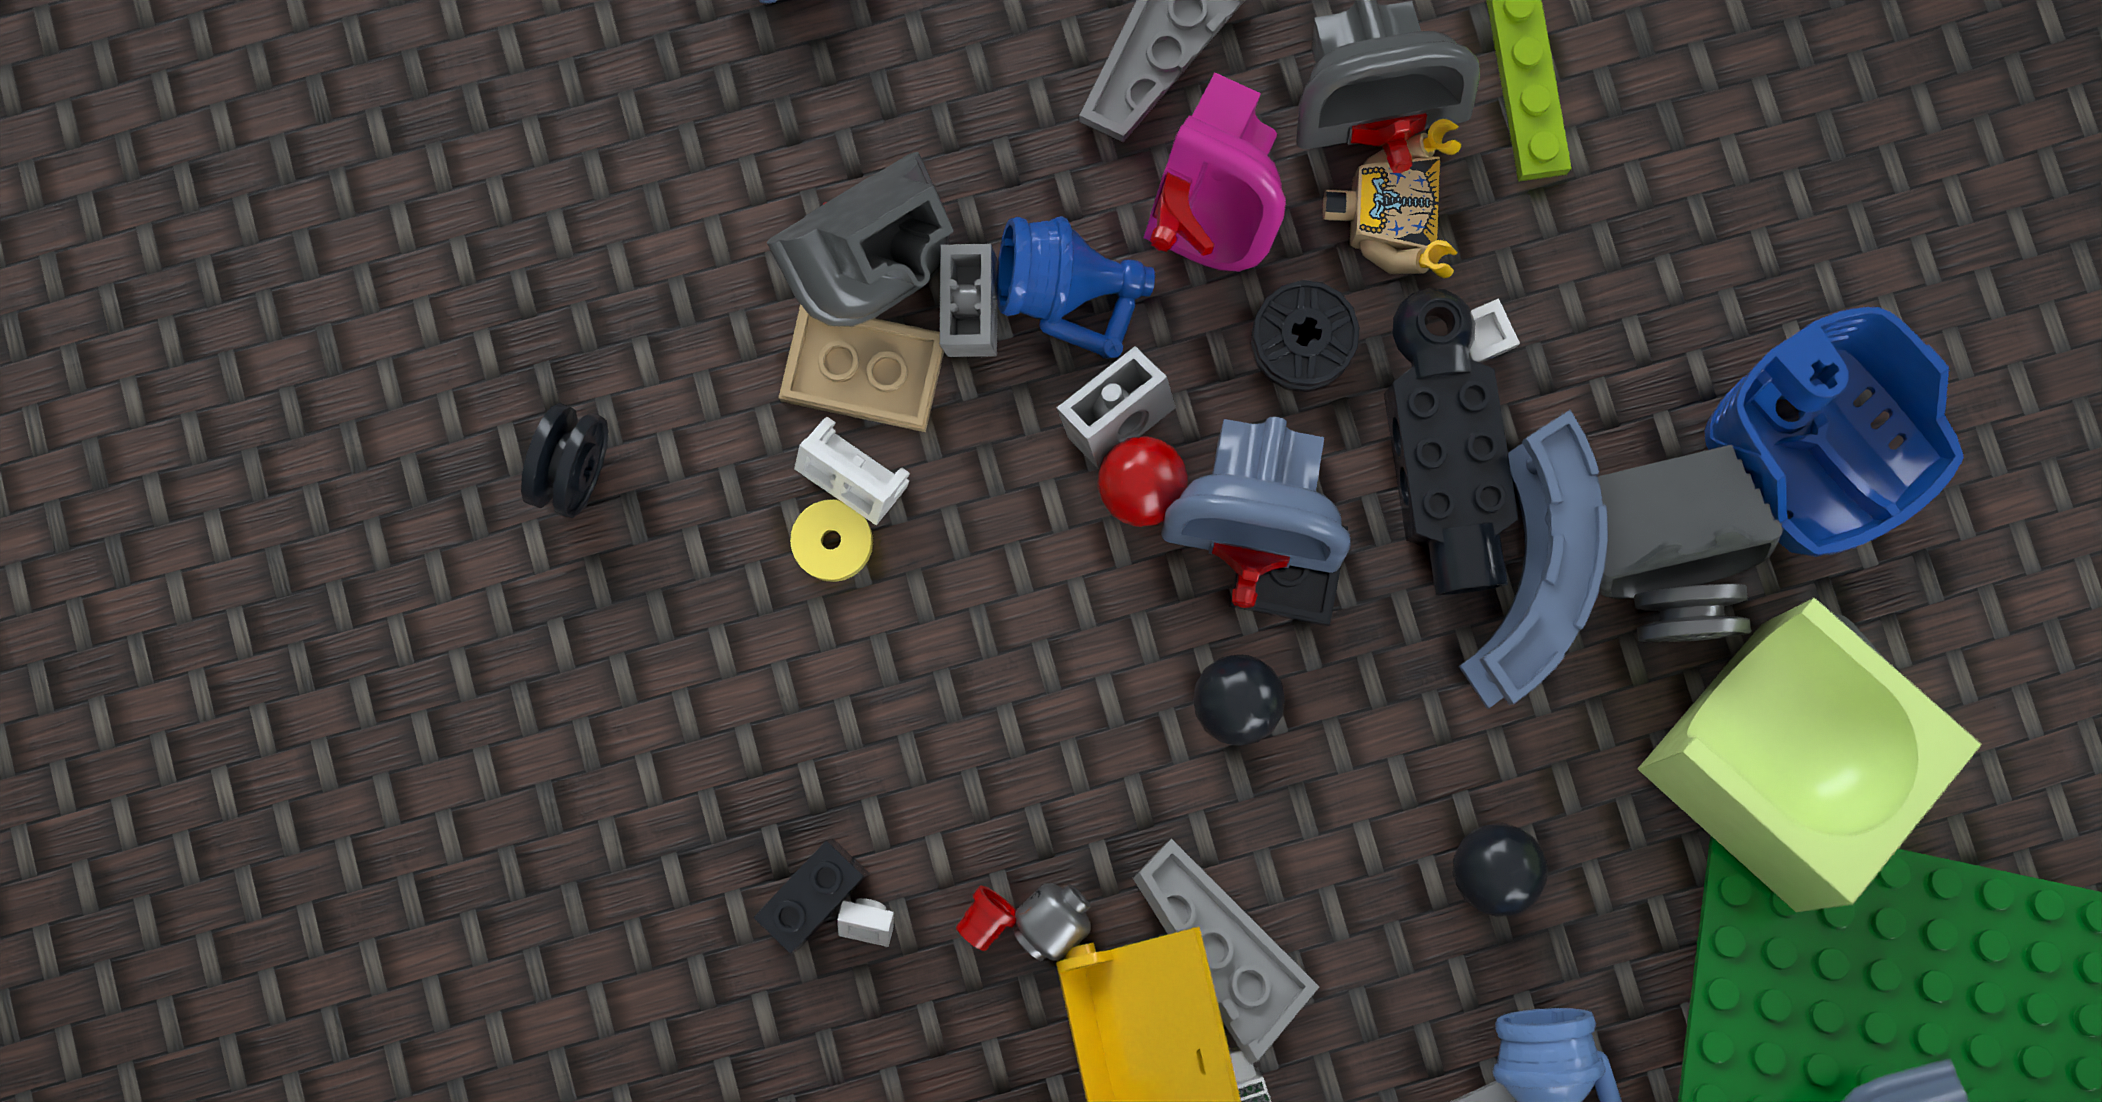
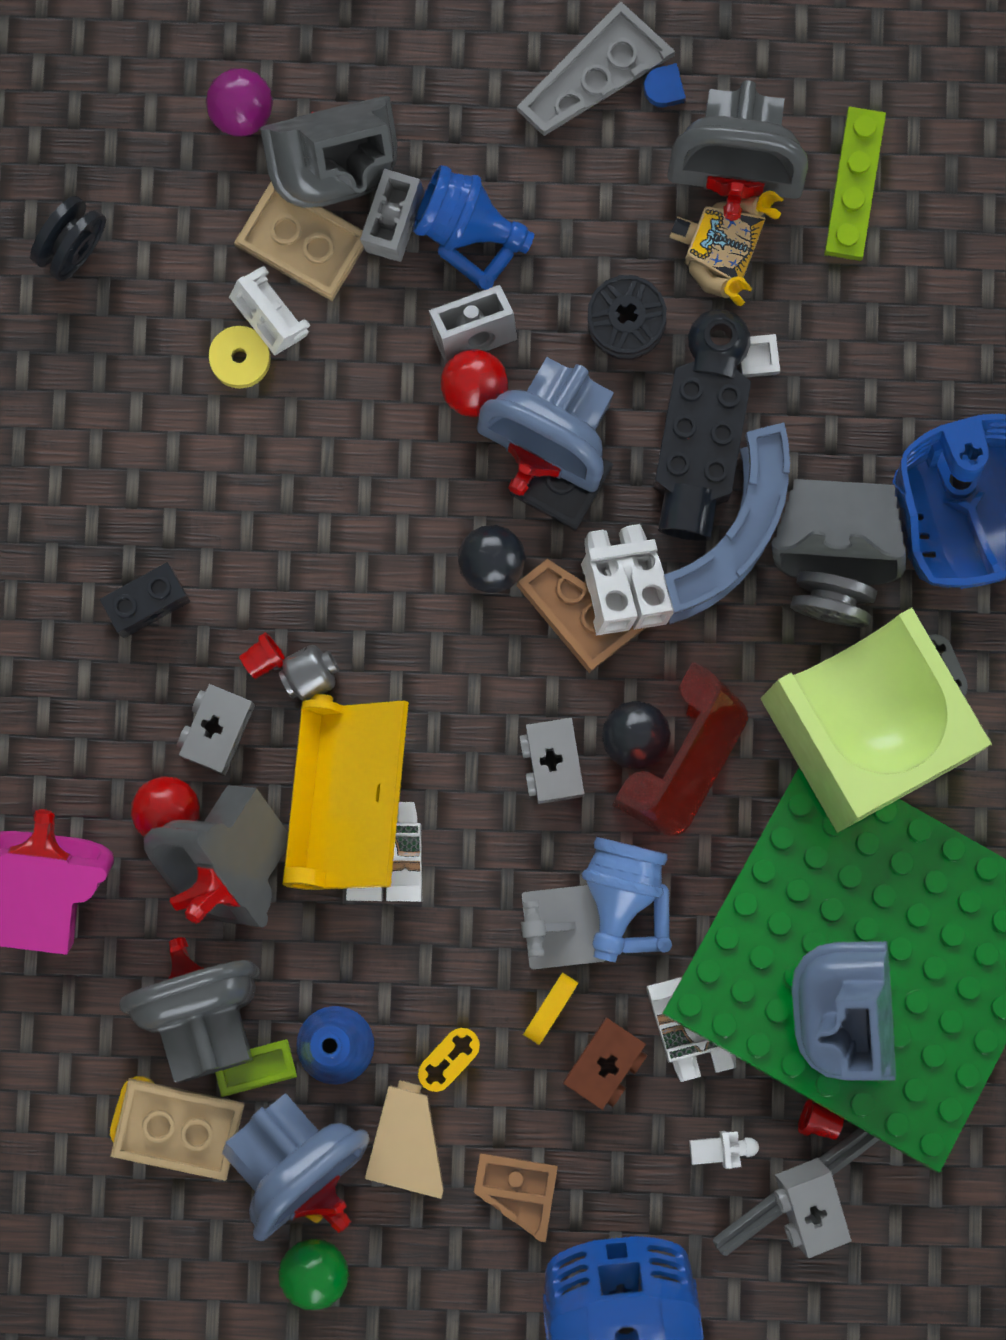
camera: 15 degrees right, 0 degrees up
white plate [838,899,894,947] -> none
light grey wing [1133,839,1319,1064] -> none
dark pink piece [1143,73,1286,271] -> none
none -> light grey brick [177,684,255,776]
none -> magenta piece [205,68,273,136]
none -> medium nougat wing [516,559,646,673]
none -> light grey brick [519,718,584,804]
none -> white hips [581,524,673,636]
none -> clear red windscreen [613,662,748,836]
none -> blue tile [644,63,686,107]

